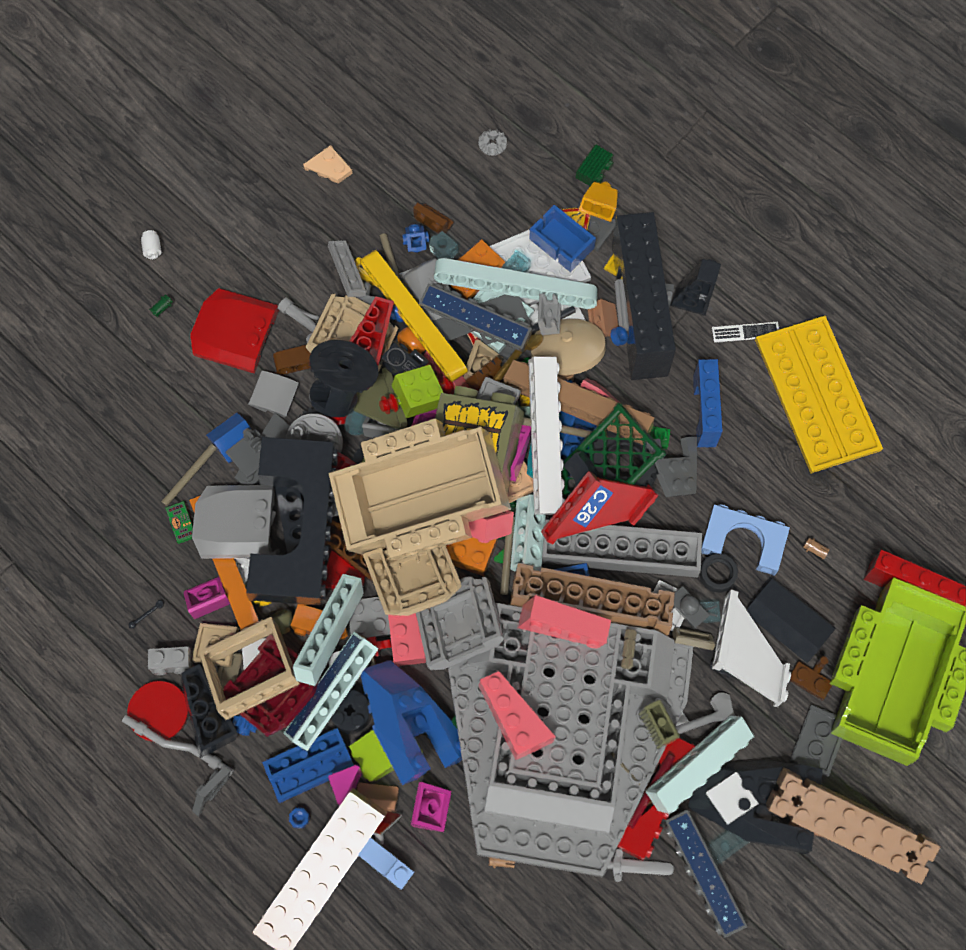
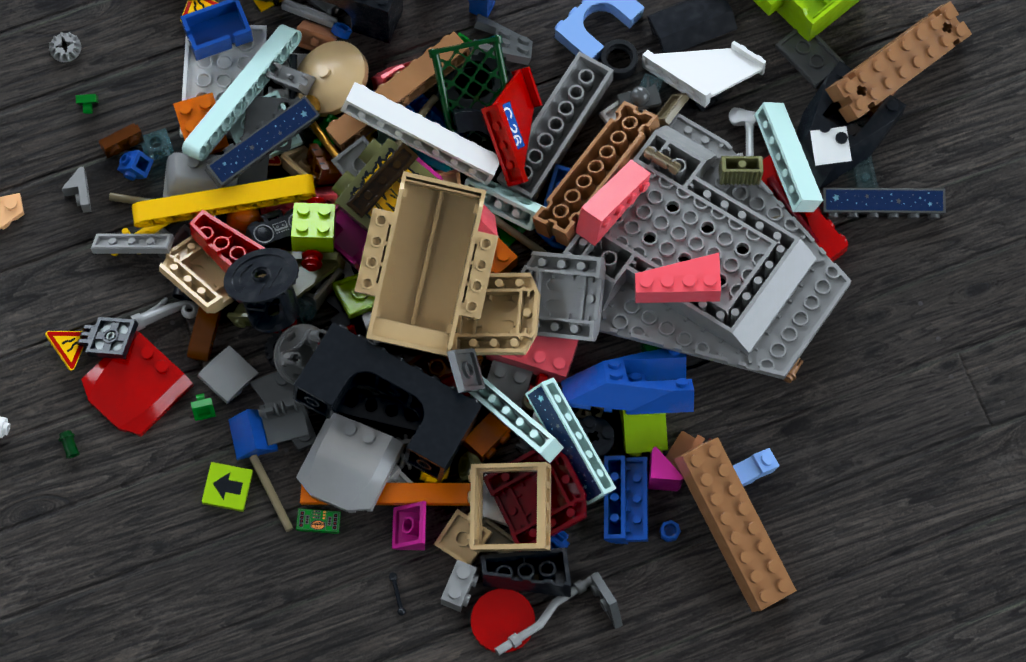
camera: 70 degrees left, 0 degrees up
dark pink slope [411,782,451,832] -> none
clear light blue brick [502,249,530,272] -> none
light grey sword [607,849,674,882] -> none
reddish brown plate [790,657,832,701] -> none
none -> piece [45,331,85,371]
none -> light grey slope [62,166,92,213]
none -> green tile [75,94,99,114]
none -> piece [77,317,138,359]
none -> green tile [191,393,216,421]
none -> lime tile [202,462,253,512]
none -> dark brown tile [346,142,419,218]
none -> dark grey tile [447,348,486,393]

